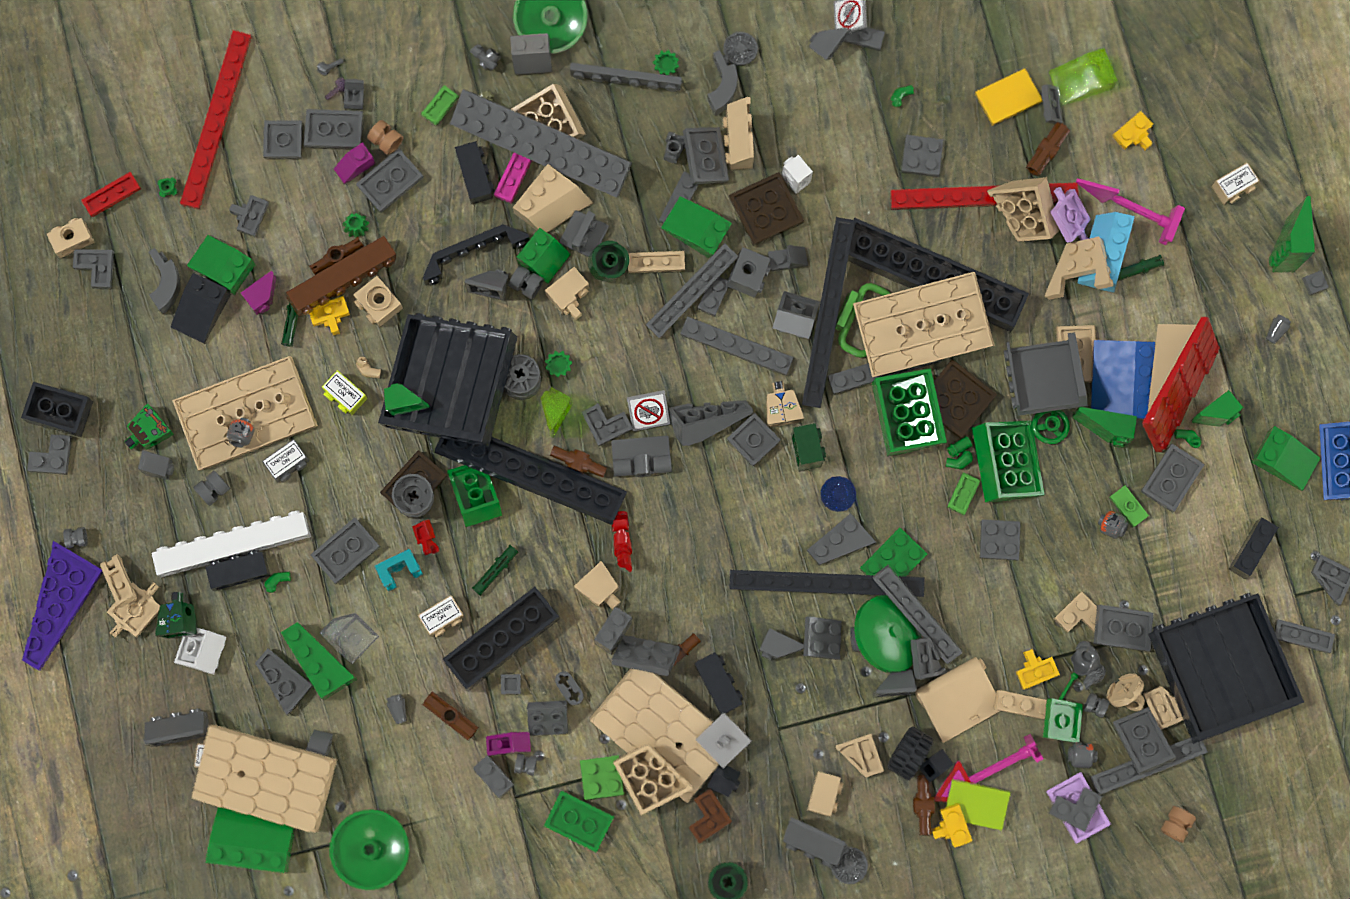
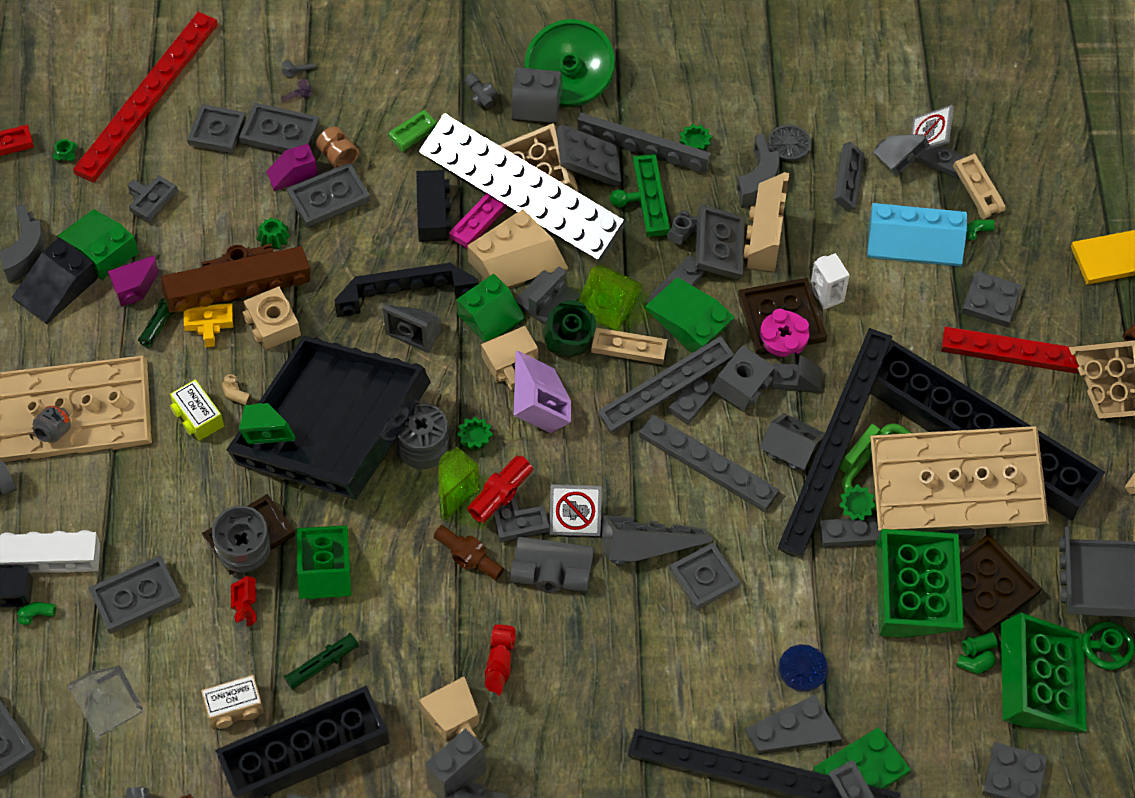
camera: 15 degrees right, 20 degrees down
brick [262,439,309,483] -> none
green wedge [281,622,358,700] -> none
dark grey bracket [344,79,364,110] -> none
teal panel [374,549,423,592] -> none
black plate [434,437,627,525] -> none
dark grey wheel [508,265,544,300] -> none
tan torso [766,381,804,428] -> none
dark green brick [791,423,826,472] -> none
bright green plate [947,472,981,515] -> none
none -> red piece [467,455,533,523]
none -> lavender slope [514,351,571,433]
none -> dark grey plate [556,124,621,187]
none -> clear neon green slope [578,264,643,331]
none -> green plate [610,154,670,237]
none -> dark pink plate [760,309,809,357]
none -> dark grey plate [834,141,865,211]
none -> green piece [839,484,876,521]
none -> medium azure slope [867,203,967,267]
none -> tan plate [953,154,1005,220]

